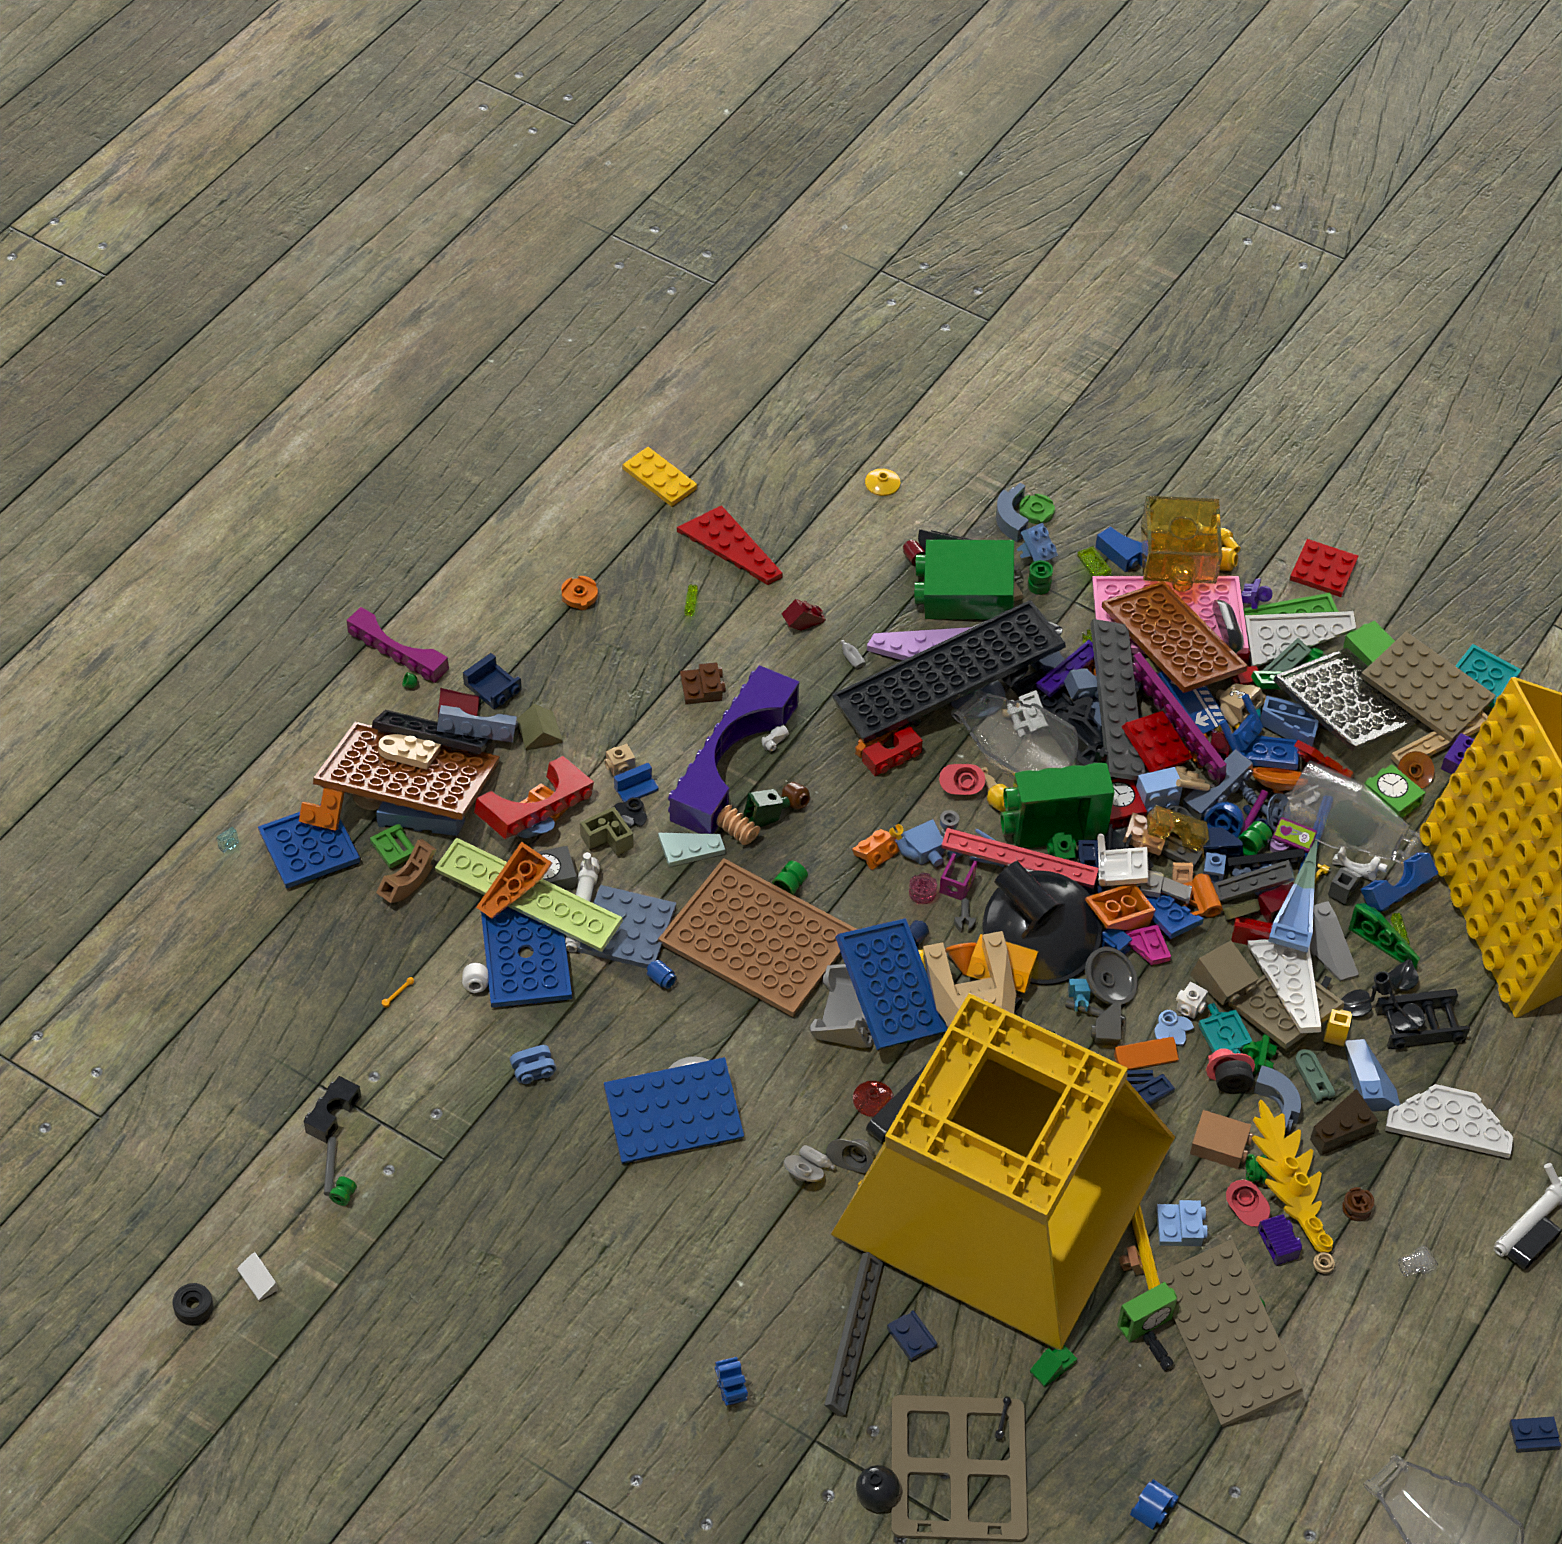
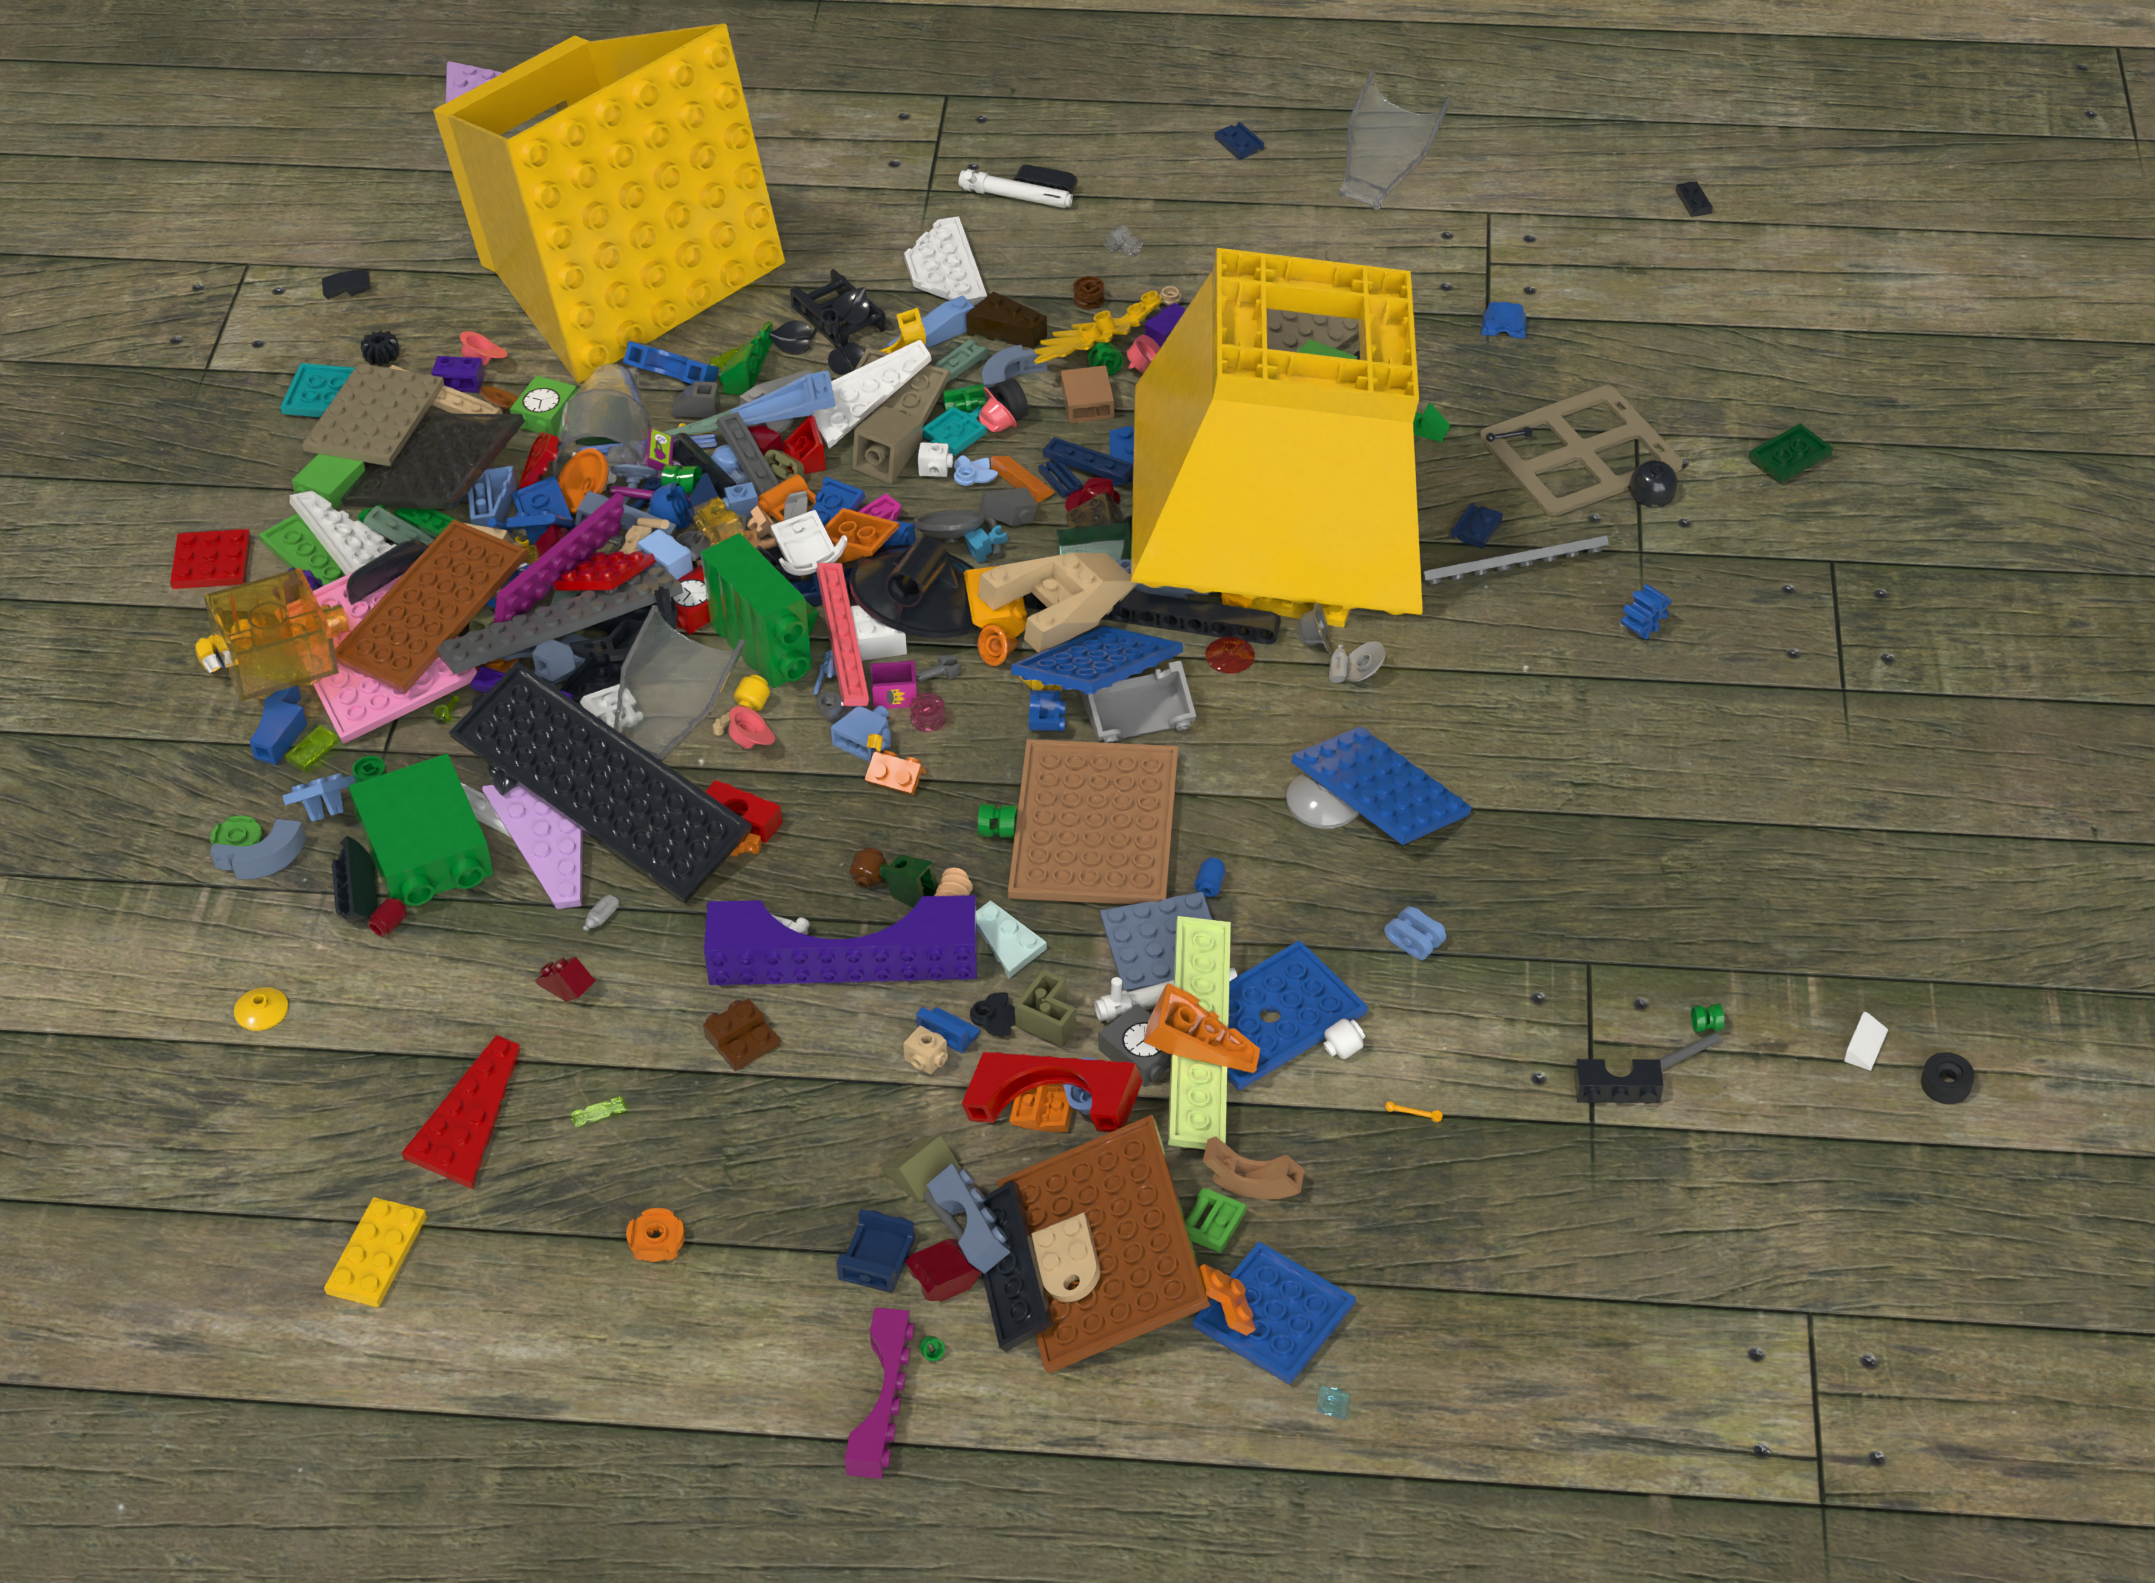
camera: 115 degrees left, 5 degrees down
dark blue brick [909,920,929,947] -> none
white animal [1332,846,1388,881] -> none

